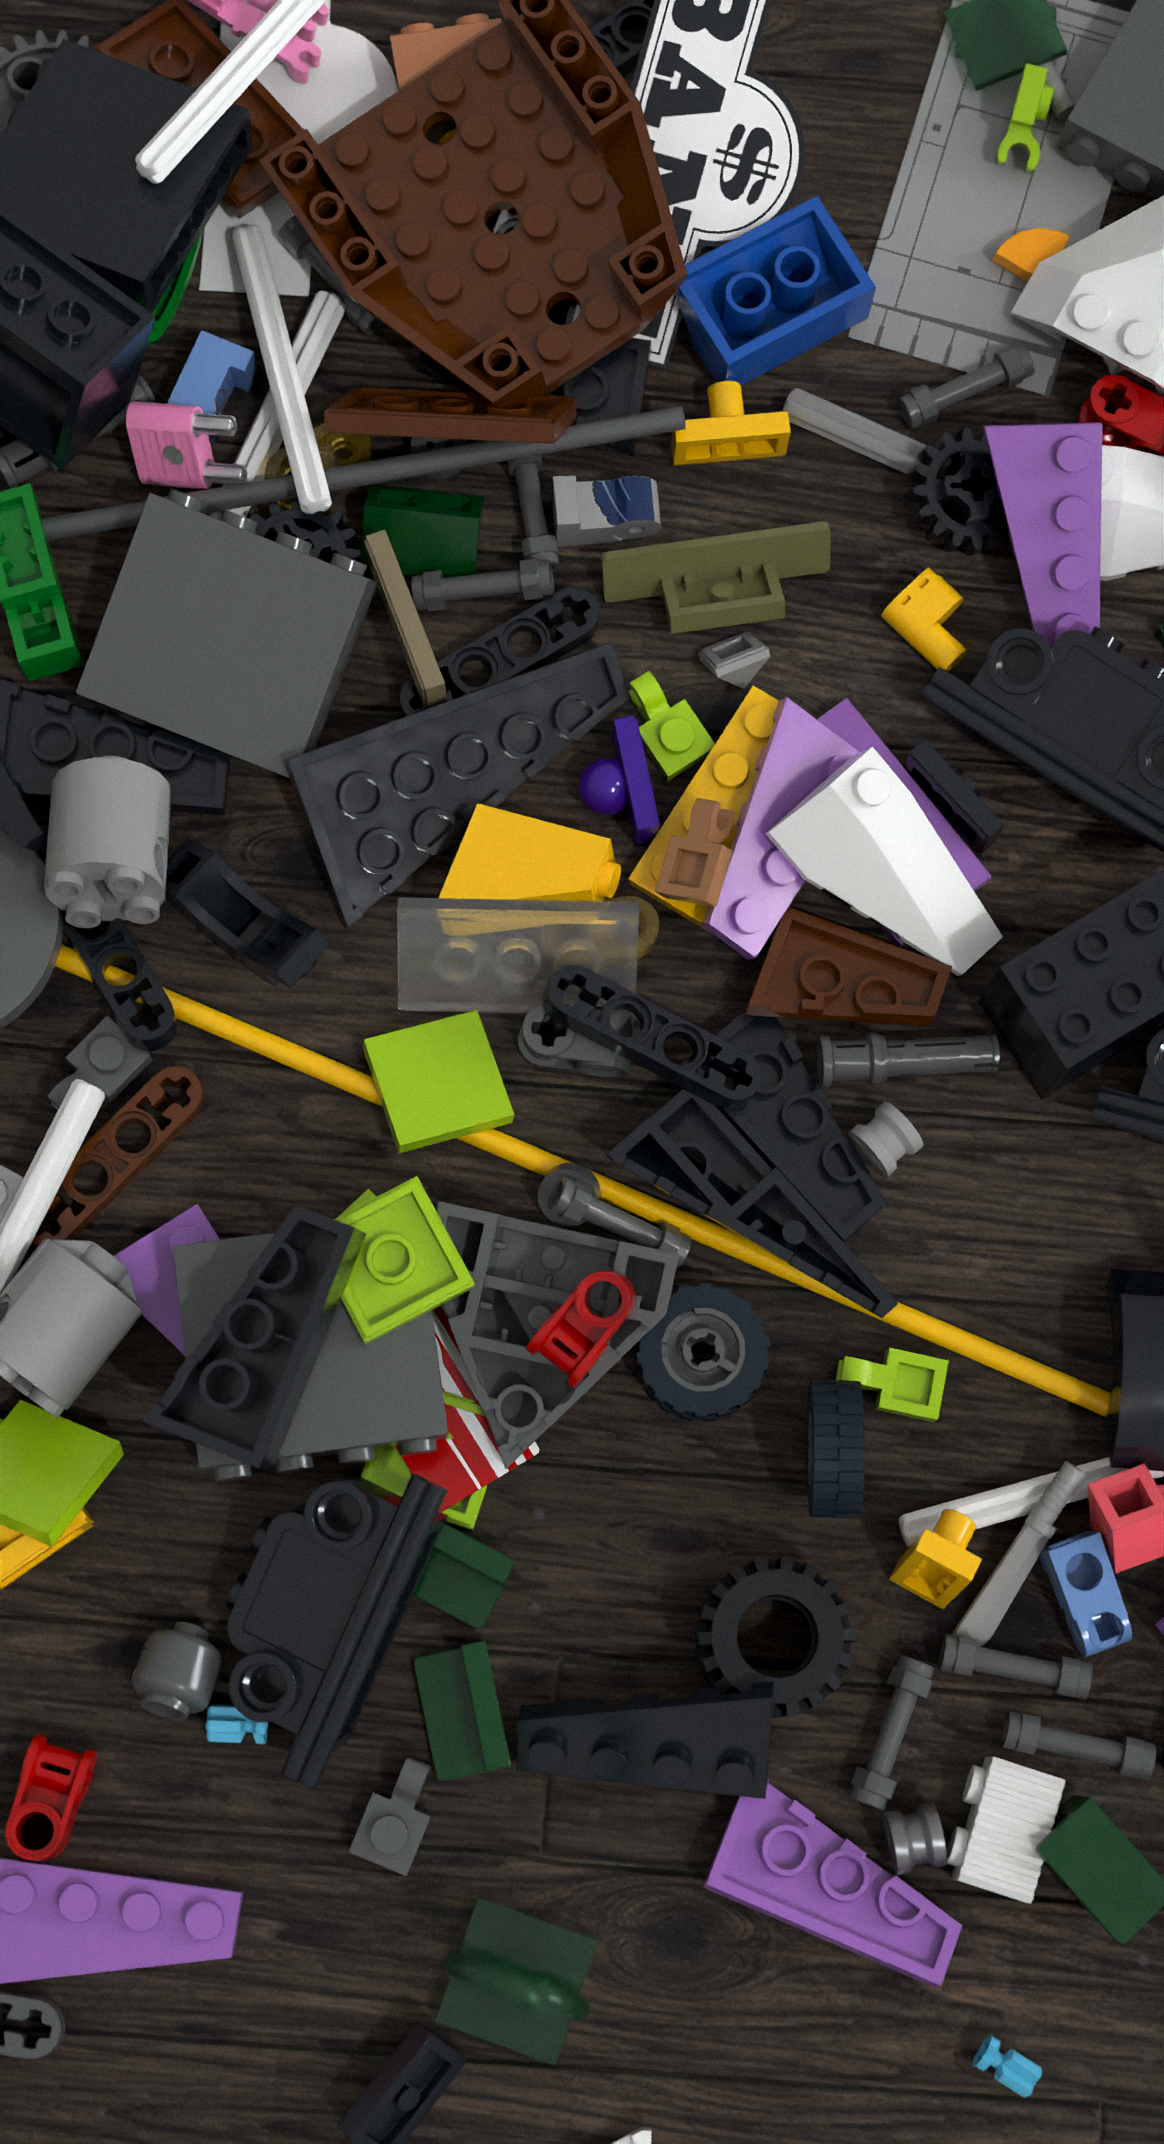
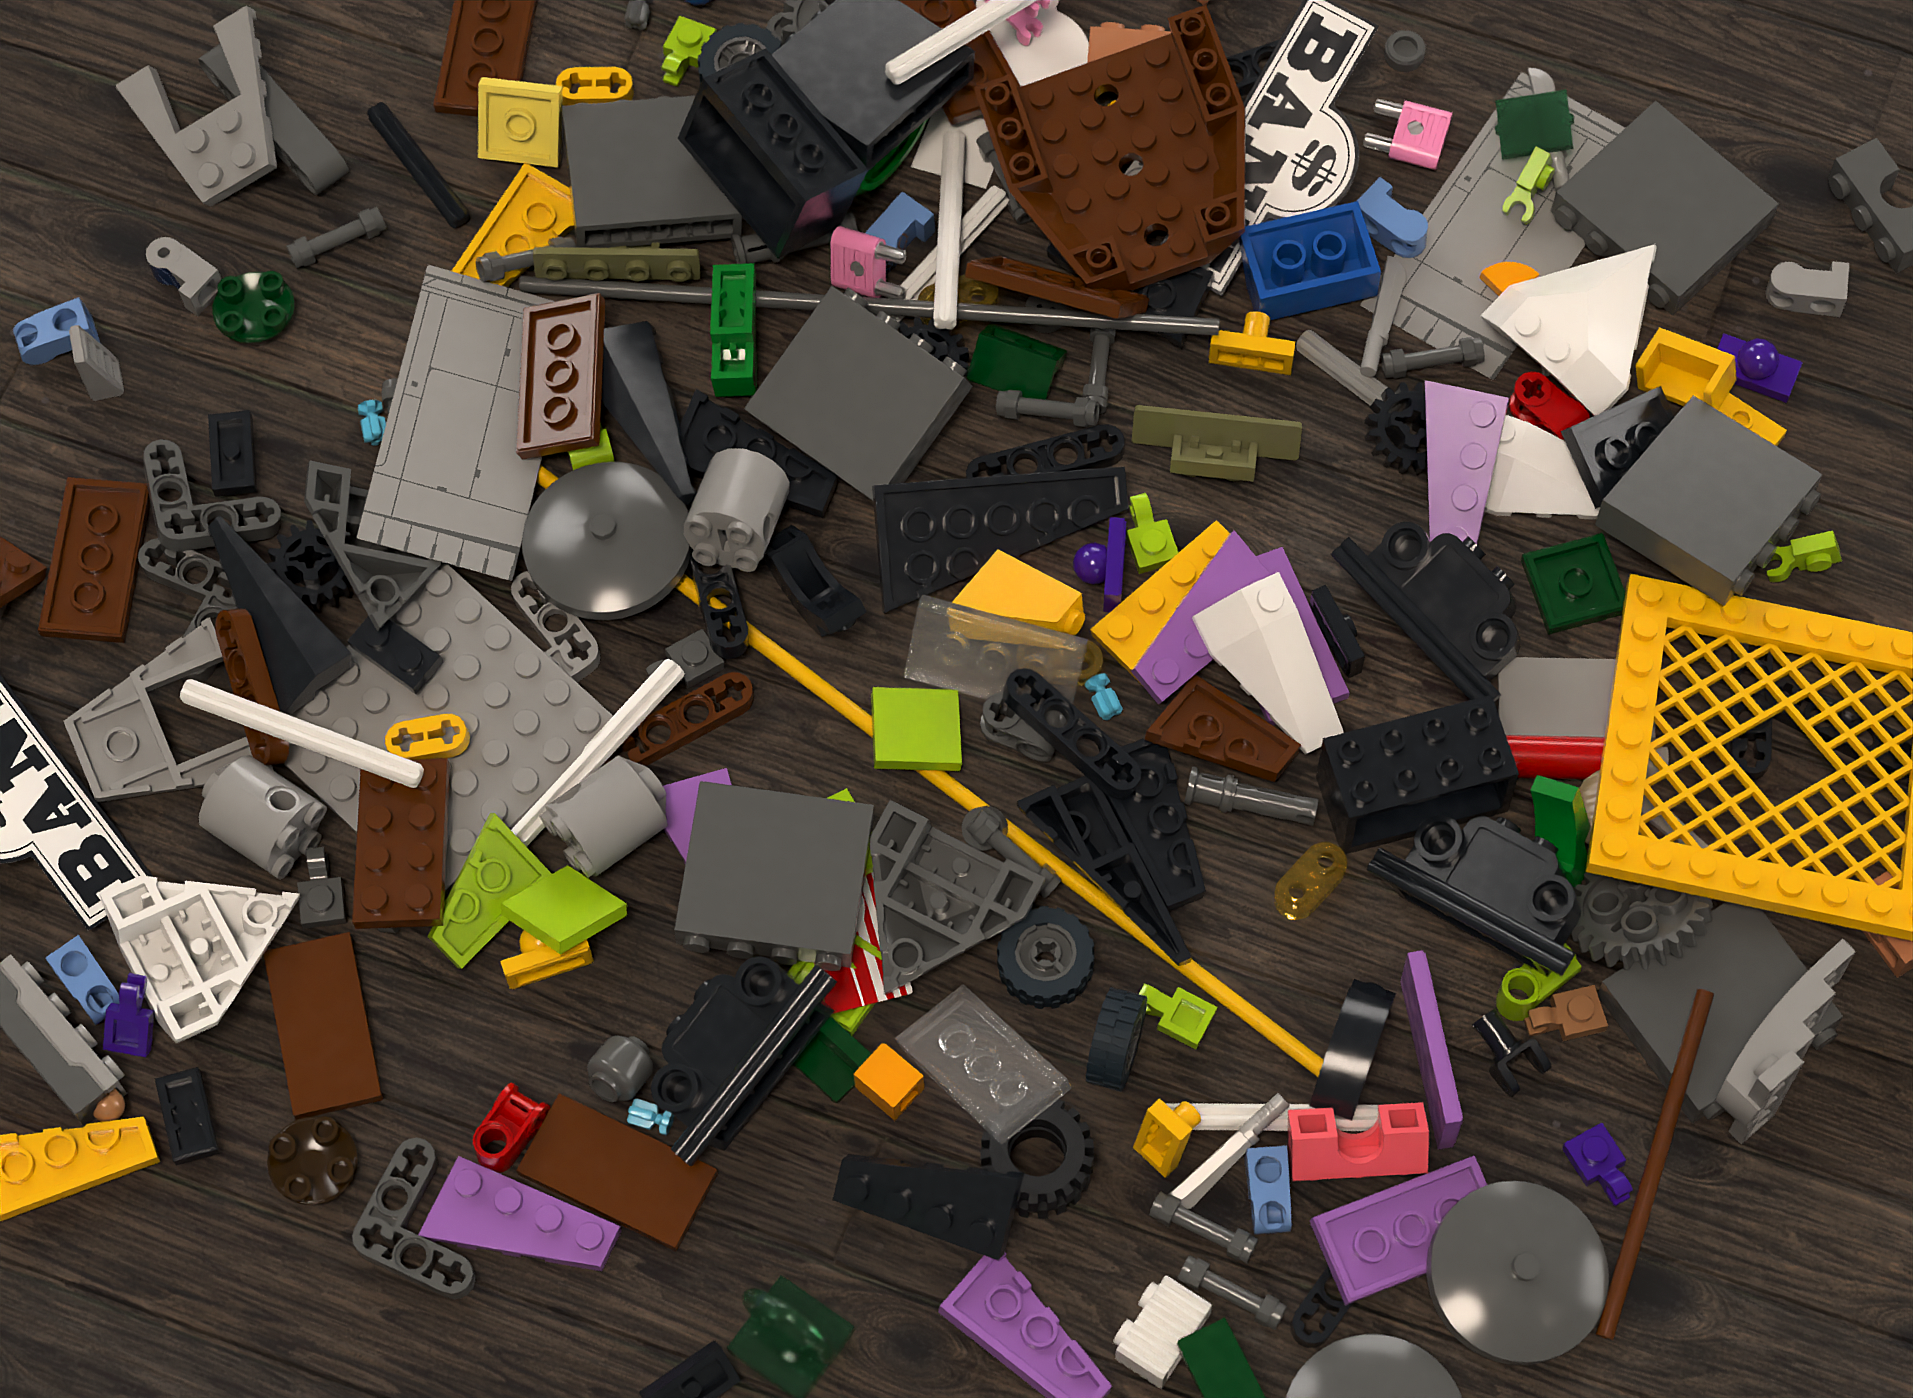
camera: 25 degrees right, 10 degrees down
black wedge [142,1205,366,1469] -> none
lime tile [334,1176,475,1345] -> none
dark grey plate [349,1757,431,1876] -> none
dark tan tile [364,530,447,709] -> none
dark green panel [414,1641,511,1781] -> none
red piece [525,1270,636,1389] -> none
light grey leg [552,475,662,547] -> none
medium nougat plate [655,798,734,908] -> none
light grey slope [697,631,770,689] -> none
light grey wheel [848,1102,924,1178] -> none
dark grey bar [849,1655,935,1811] -> none
yellow piece [881,566,967,672] -> none
flat silver wheel [883,1803,947,1875] -> none
none -> reddish brown tile [516,1093,718,1252]
none -> light orange panel [853,1043,924,1121]
none -> clear tile [895,984,1072,1144]
none -> medium azure piece [1084,673,1123,720]
none -> clear yellow plate [1274,842,1347,920]
none -> medium blue leg [1357,177,1428,258]
none -> light grey piece [1360,255,1406,377]
none -> bright pink piece [1363,99,1453,170]

